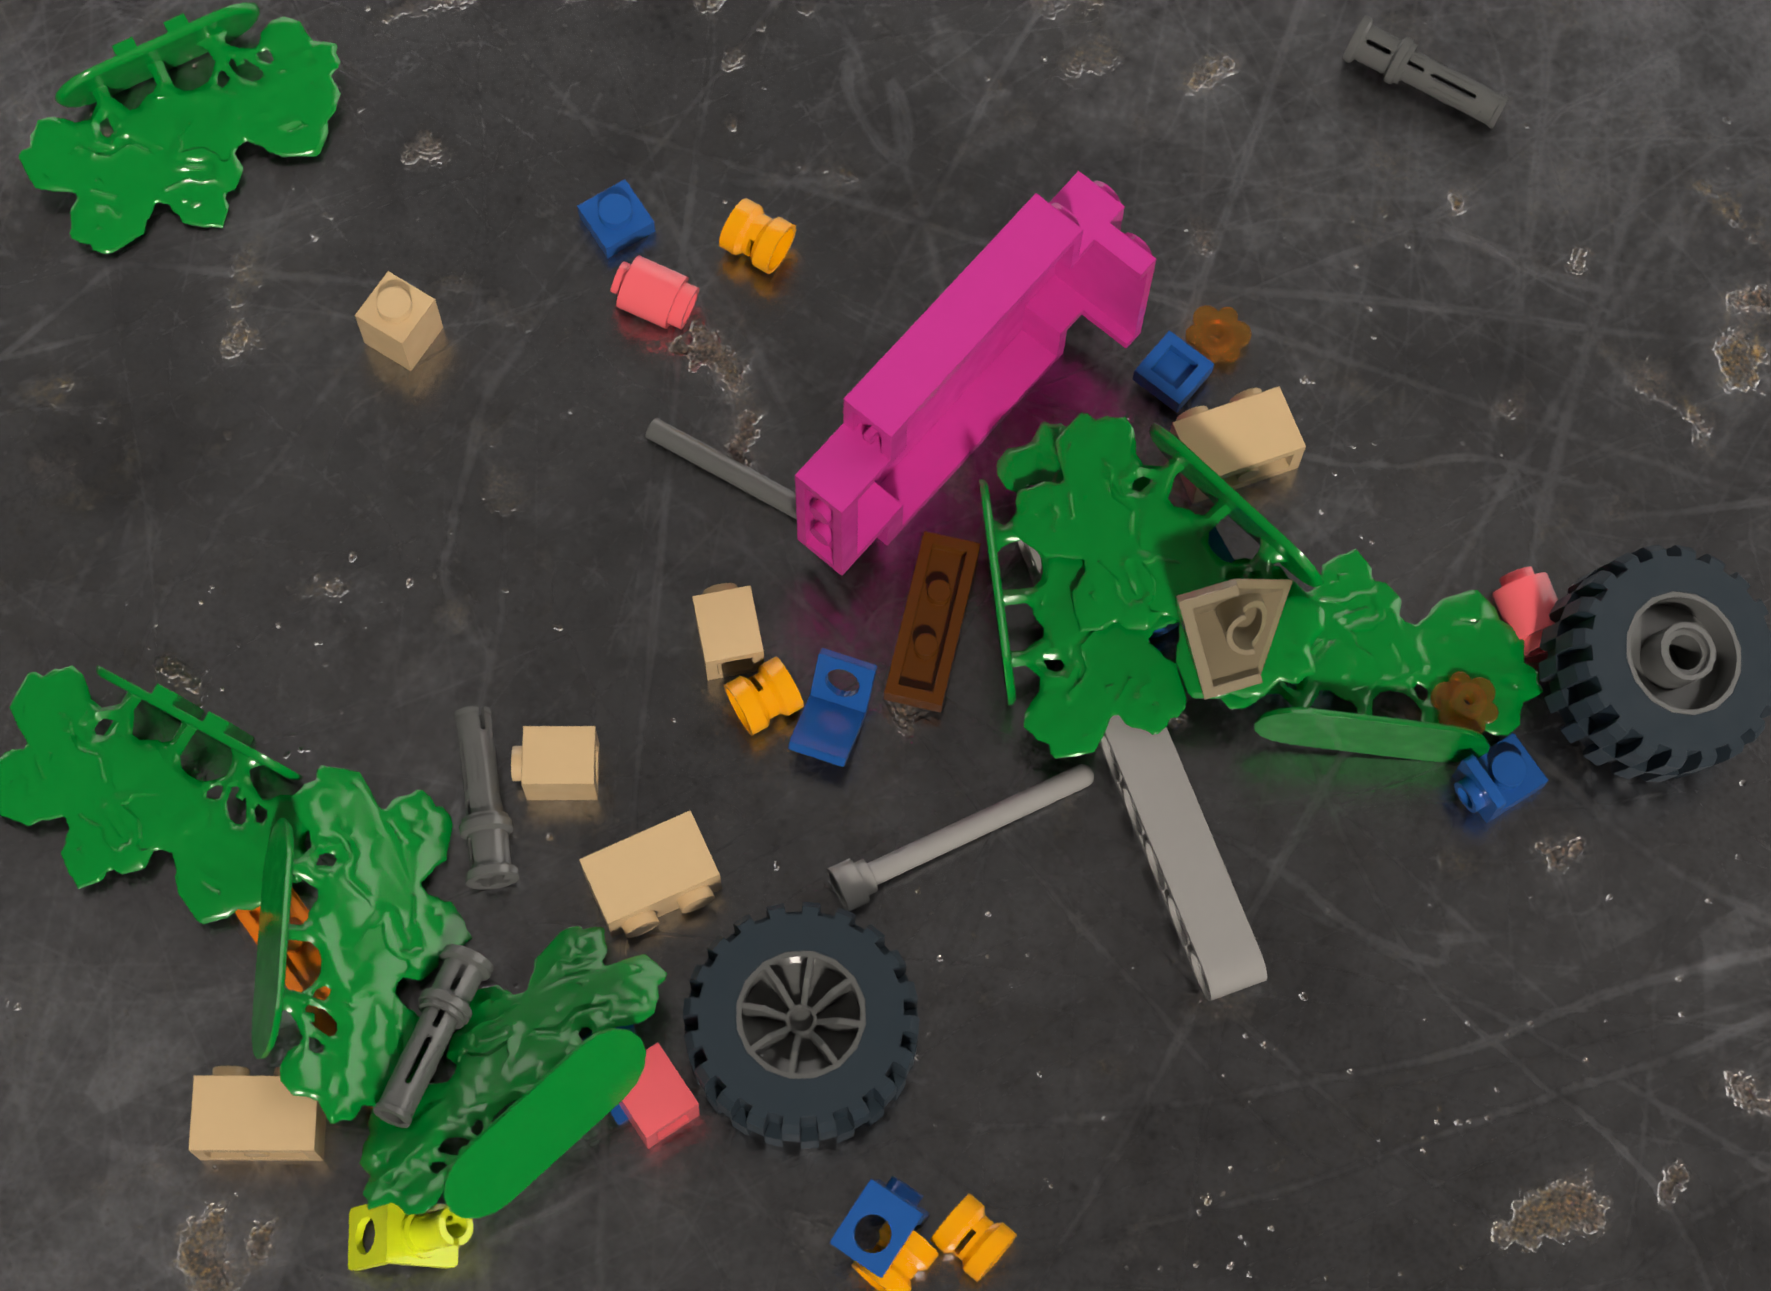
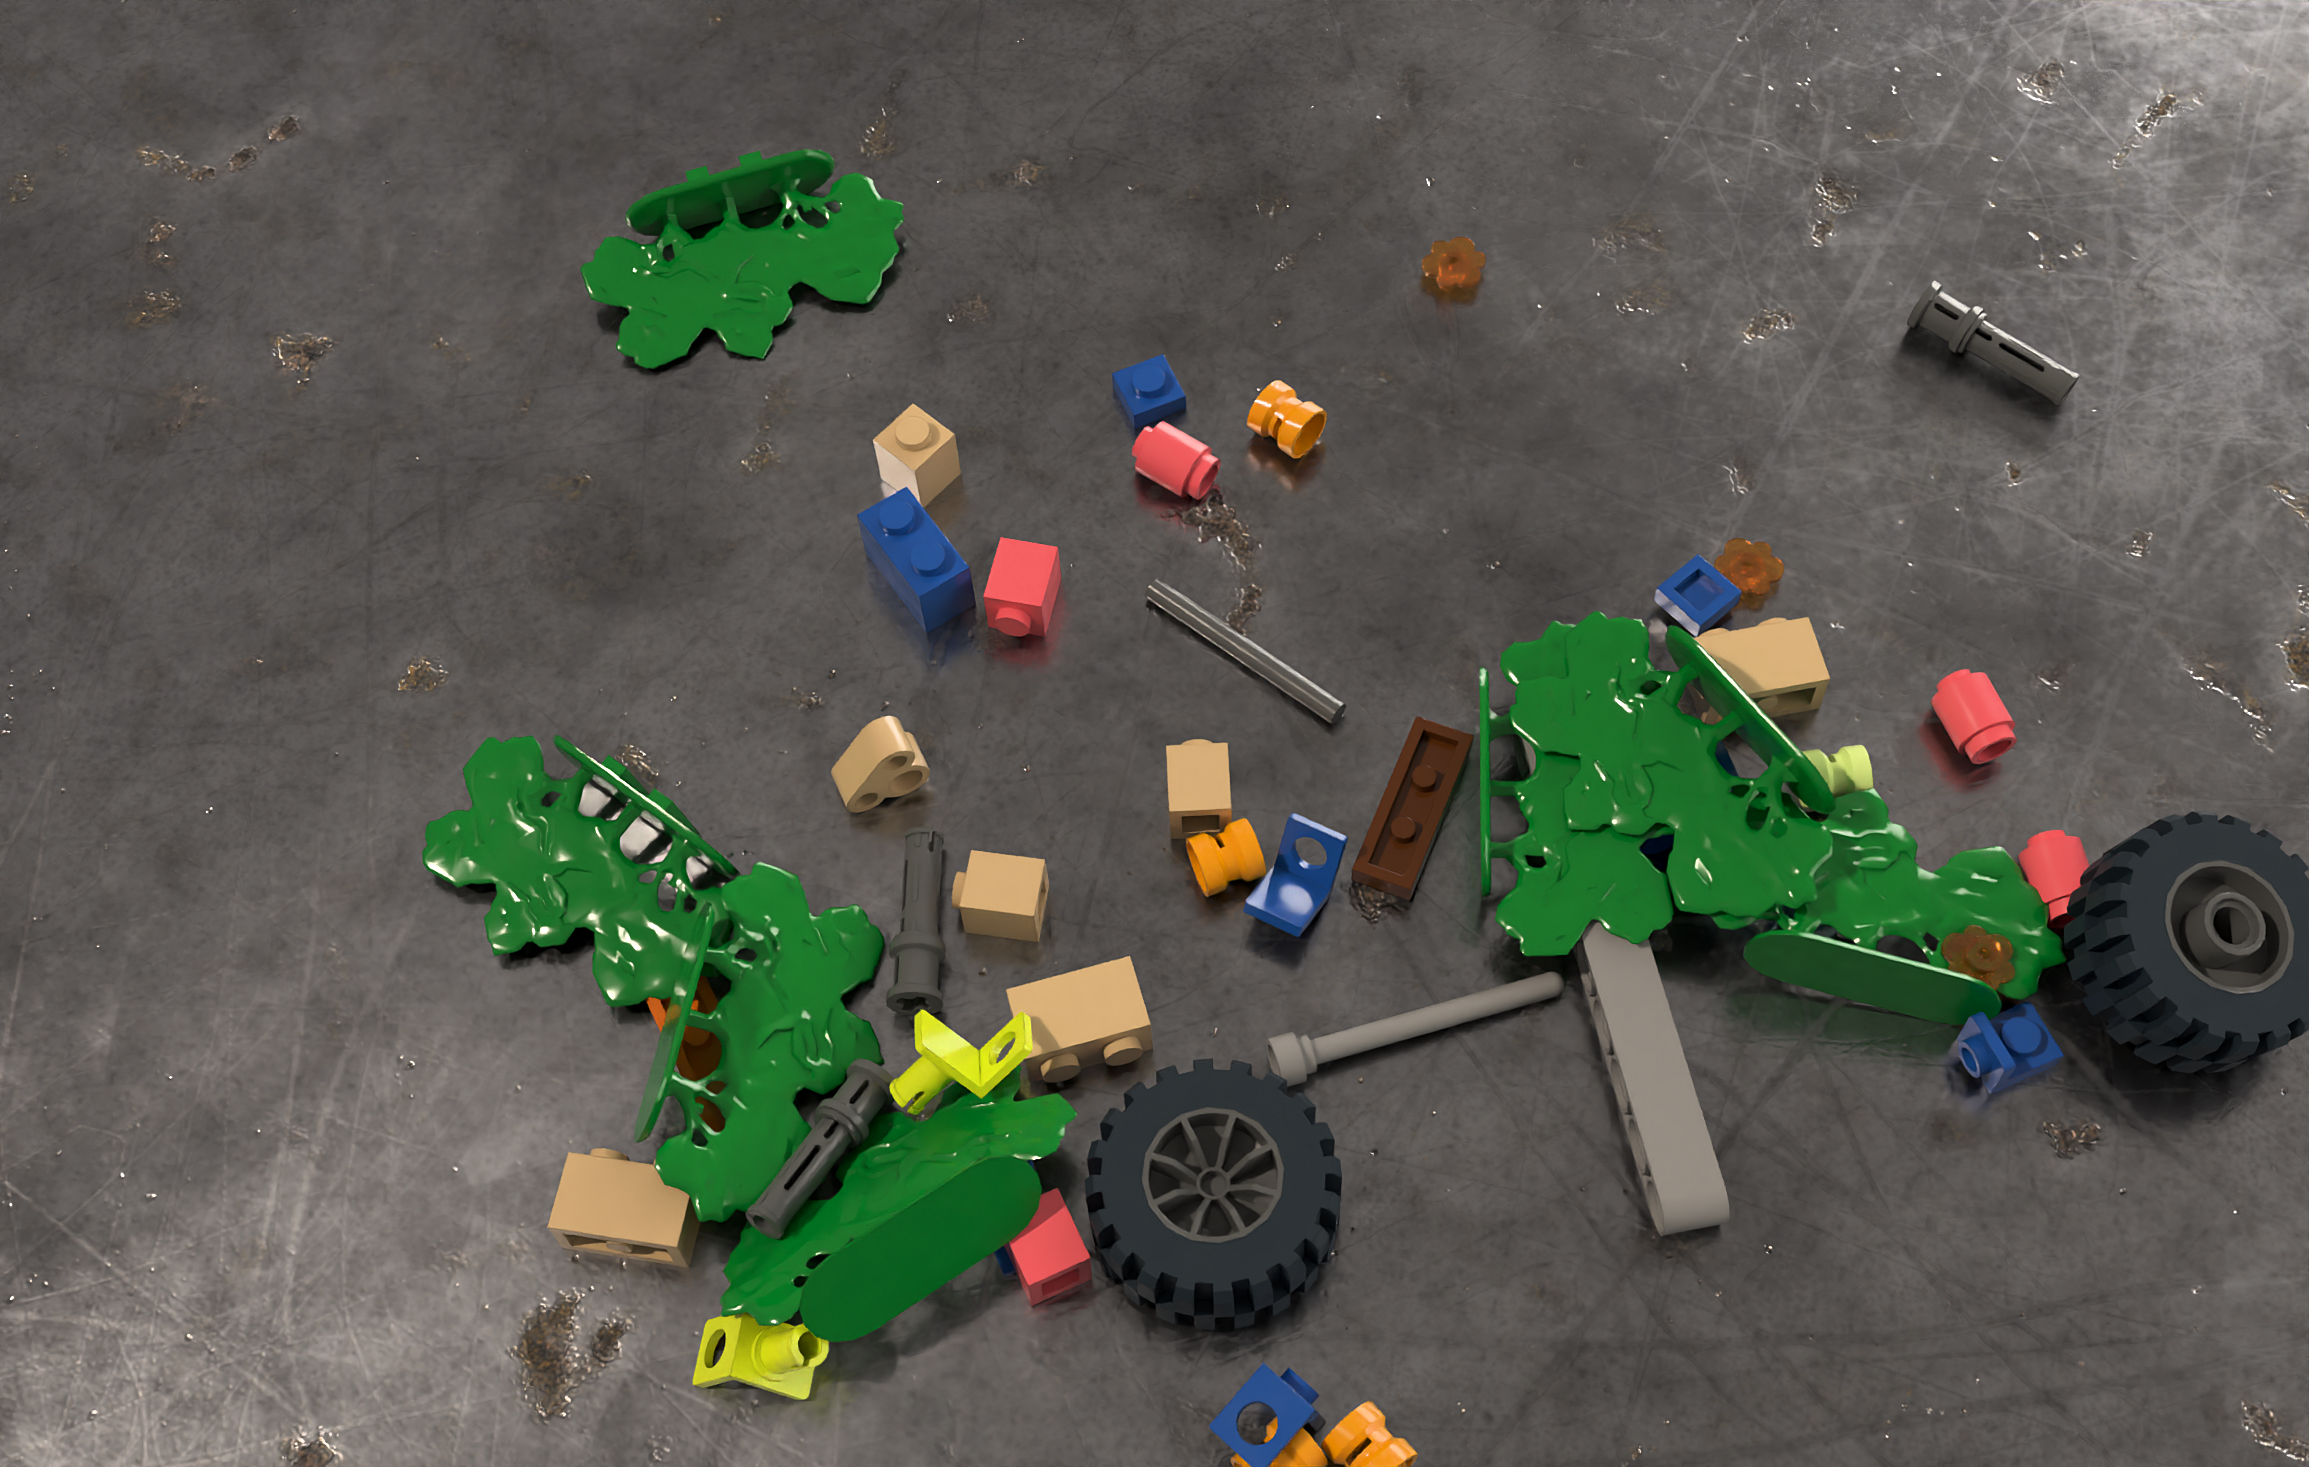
camera: 15 degrees right, 10 degrees down
dark pink panel [795,171,1156,576] -> none
dark tan slope [1176,579,1293,700] -> none
none -> tan piece [831,716,930,813]
none -> blue brick [857,486,976,633]
none -> neon yellow bracket [889,1010,1033,1115]
none -> coral brick [983,537,1062,637]
none -> clear orange plant [1421,237,1486,289]
none -> yellowish green wheel [1799,745,1873,812]
none -> coral brick [1931,669,2017,764]

